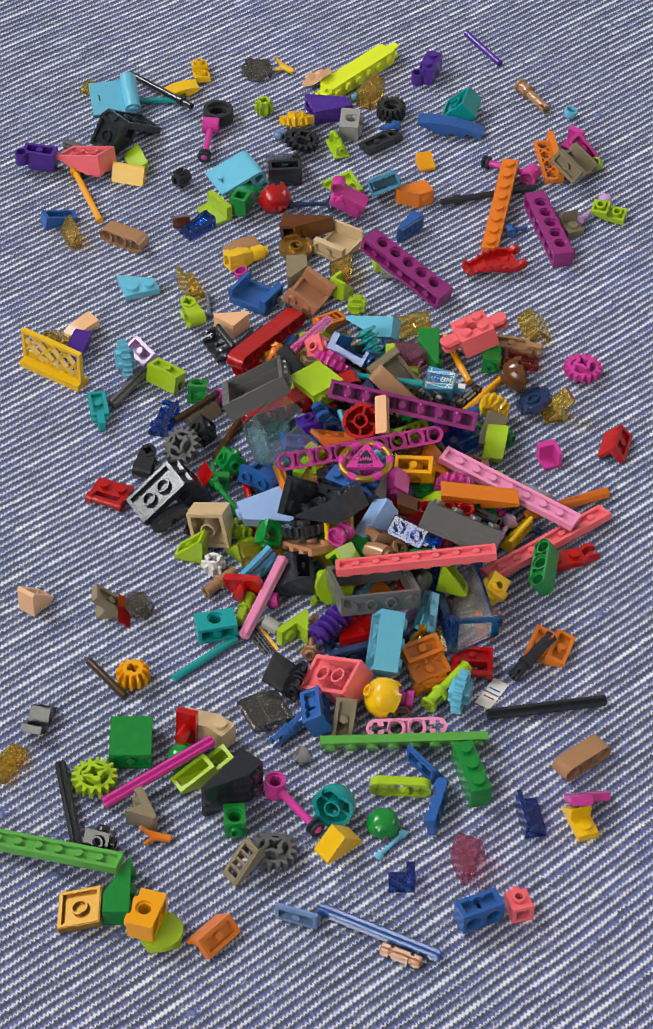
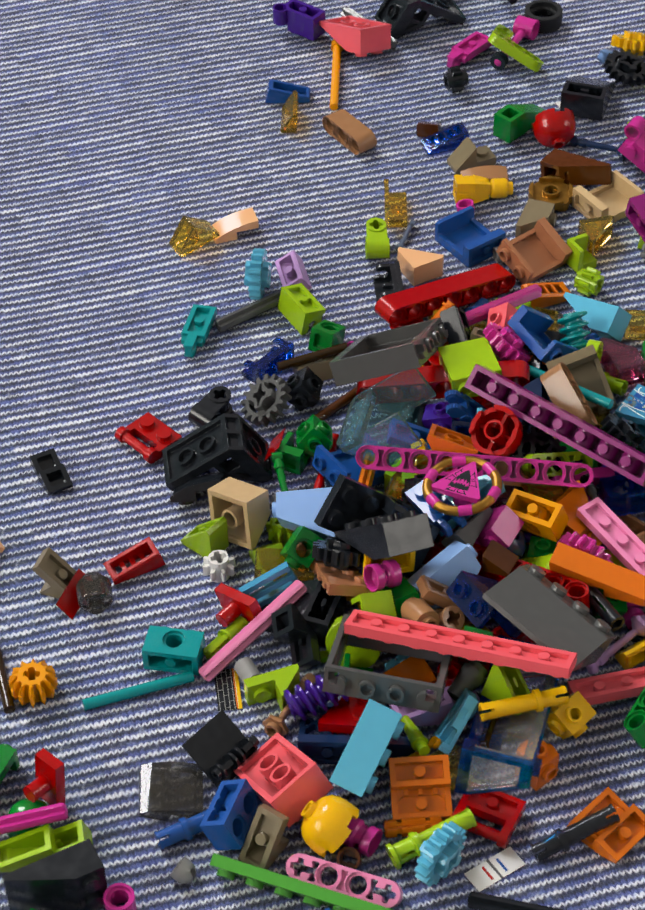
camera: 25 degrees right, 0 degrees up
yellow fence [20,327,89,392] -> none
dark purple slope [63,328,93,362] -> none
yellow slope [111,161,146,187] -> none
medium azure wing [117,275,160,301] -> none
lime slope [123,144,148,172] -> none
tan slope [175,708,236,749] -> none
lime panel [197,190,232,226] -> none
medium nougat pin [201,566,238,598] -> none
medium azure door [205,151,267,197] -> none
lime gear [254,96,273,117] -> none
dark pink hinge [267,592,280,608] -> none
light nougat slope [375,395,390,435] -> none
none -> black slope [30,448,73,495]
none -> red slope [103,537,165,585]
none -> black slope [271,603,321,672]
none -> lime animal [401,715,430,756]
none -> dark pink hinge [446,31,492,68]
none -> dark tan slope [447,137,496,175]
none -> yellow pin [478,685,569,722]
none -> lime beam [488,24,544,72]

